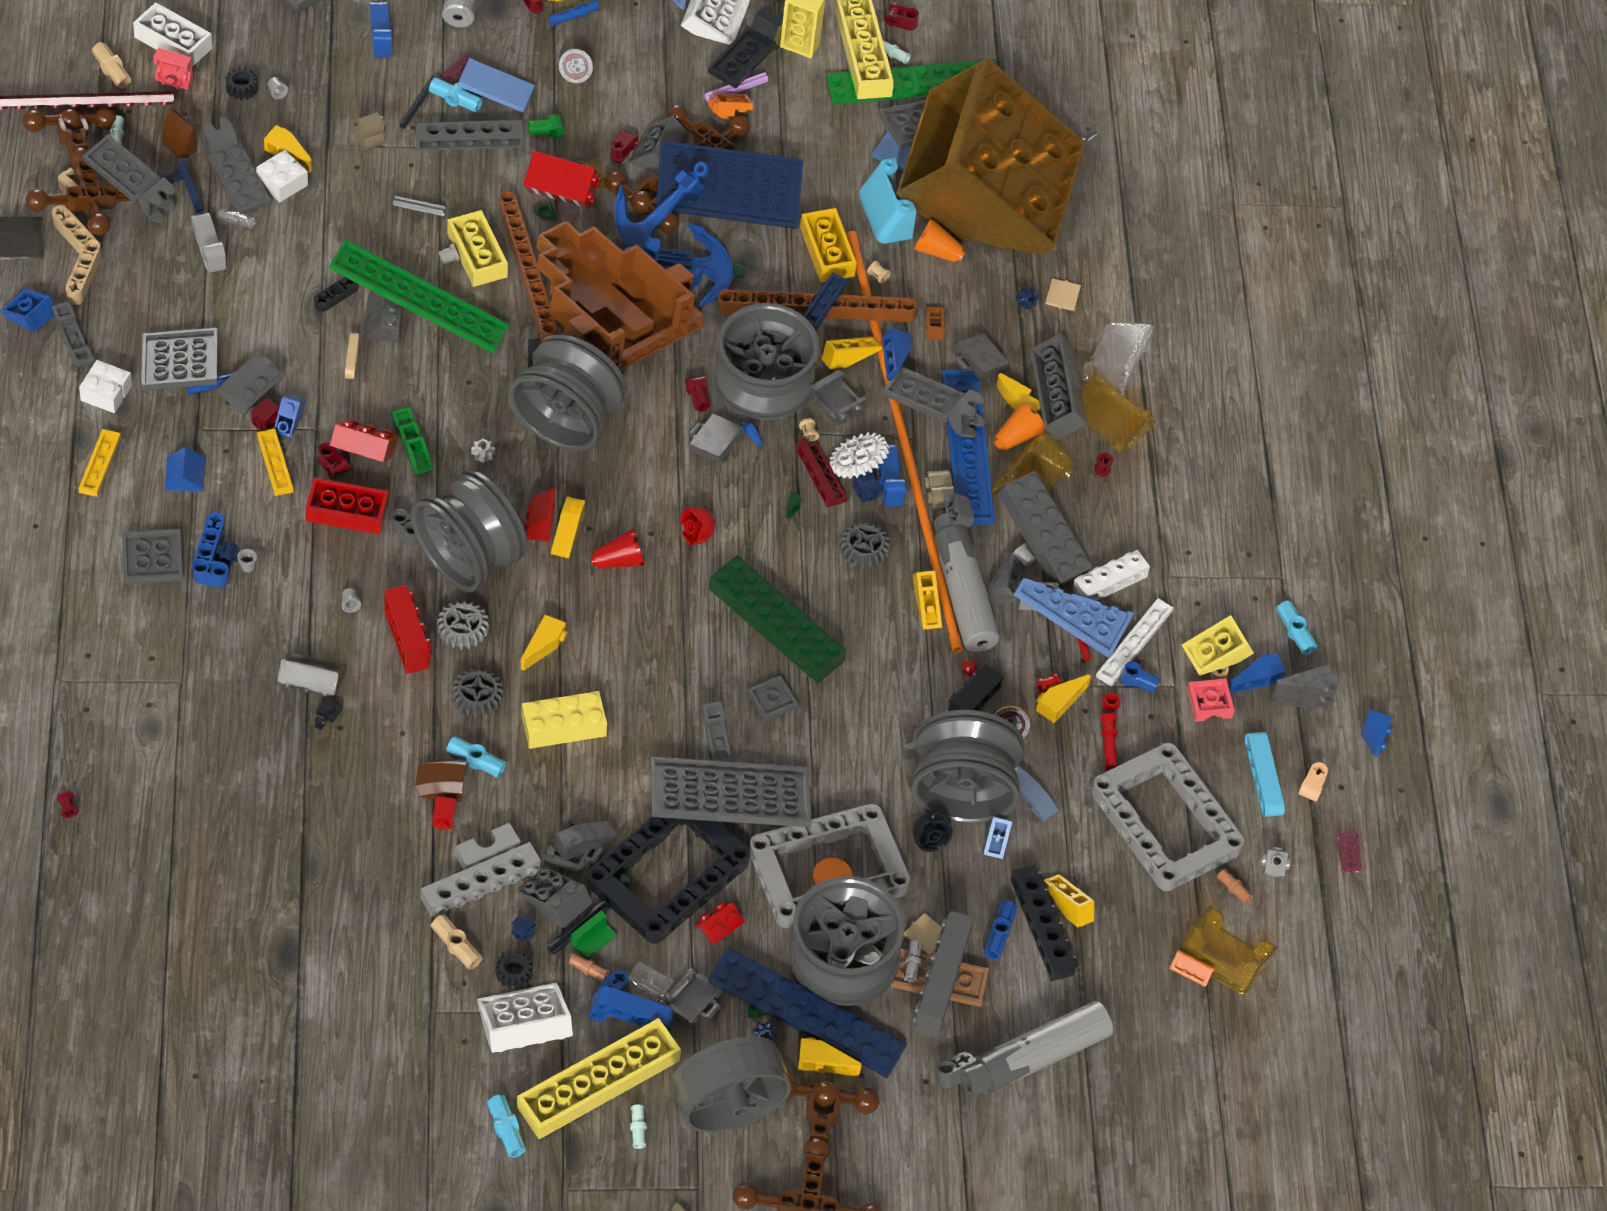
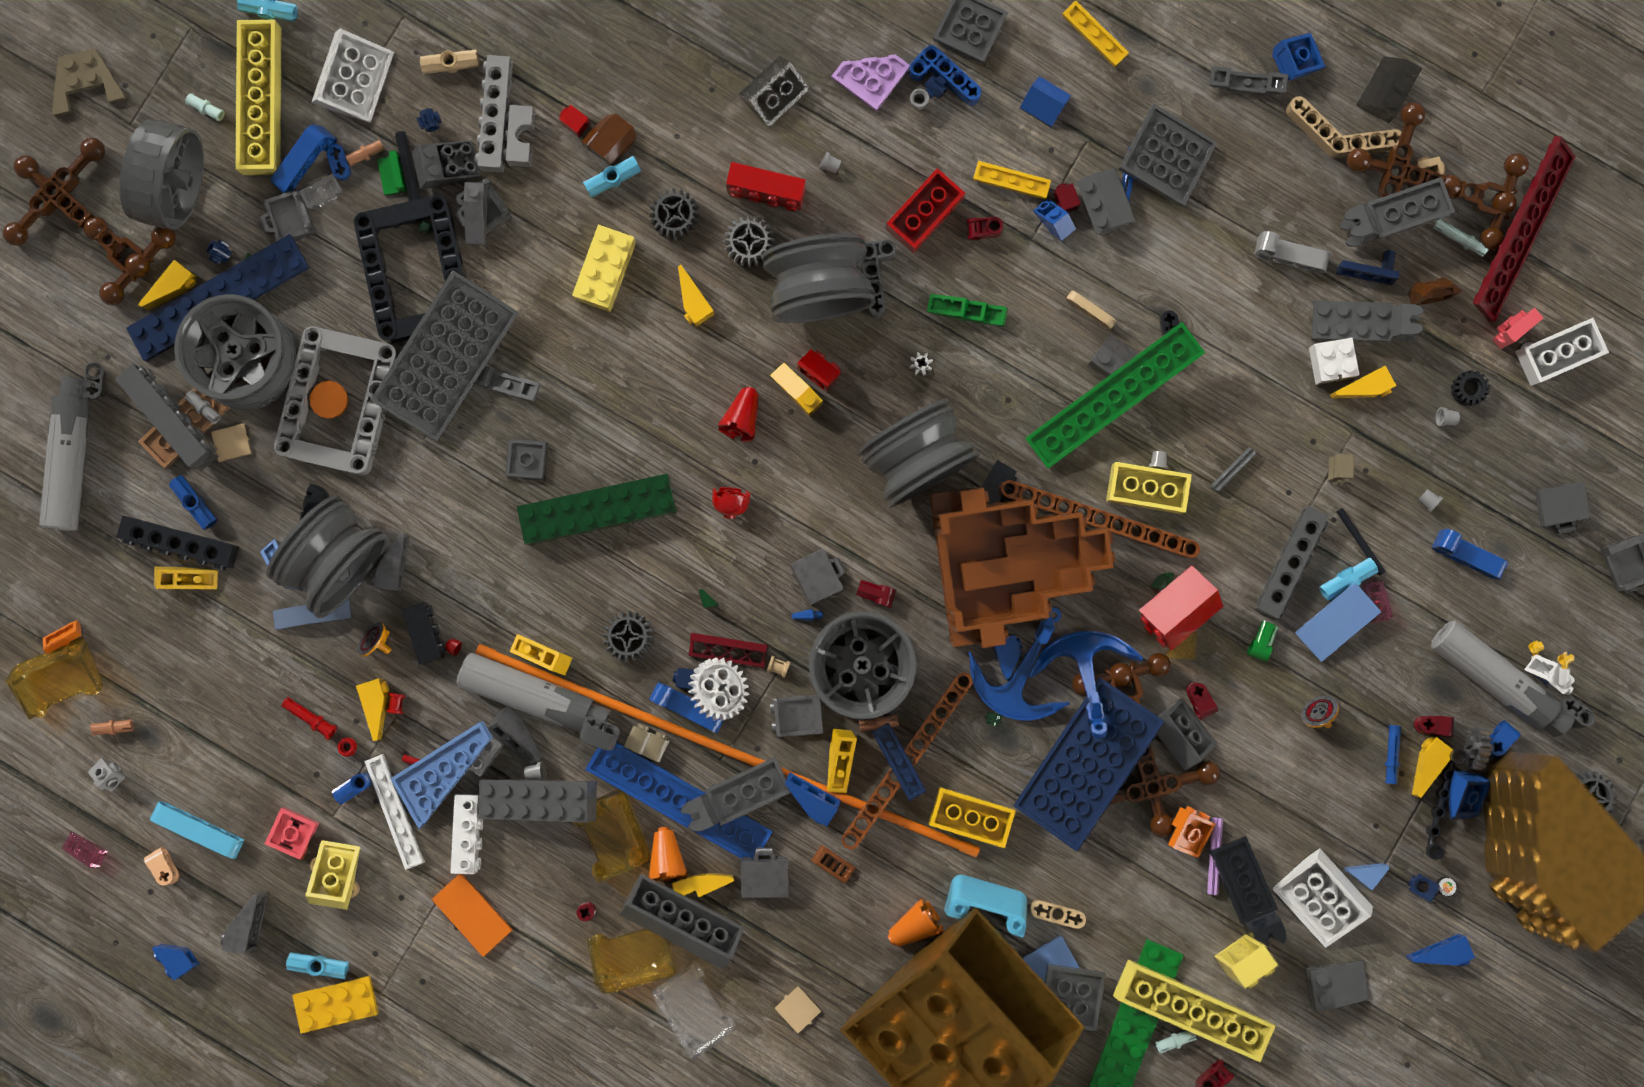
camera: 130 degrees right, 30 degrees up
white piece [79,360,132,413] -> none
tan piece [92,42,131,89] -> none
clear pin [217,208,256,229] -> none
black plate [314,697,343,730] -> none
brick [330,418,399,462] -> none
black tyre [496,949,533,989] -> none
red bracket [695,901,745,945] -> none
tan bush [867,261,891,284] -> none
dark blue gear [1015,287,1038,309] -> none
light grey beam [1091,743,1244,891] -> none
blue slope [1229,653,1286,694] -> none
none -> yellow plate [292,975,379,1033]
none -> orange tile [431,874,513,957]
none -> lavender plate [831,54,910,112]
none -> tan beam [1030,900,1086,929]
none -> light grey piece [1418,489,1443,512]

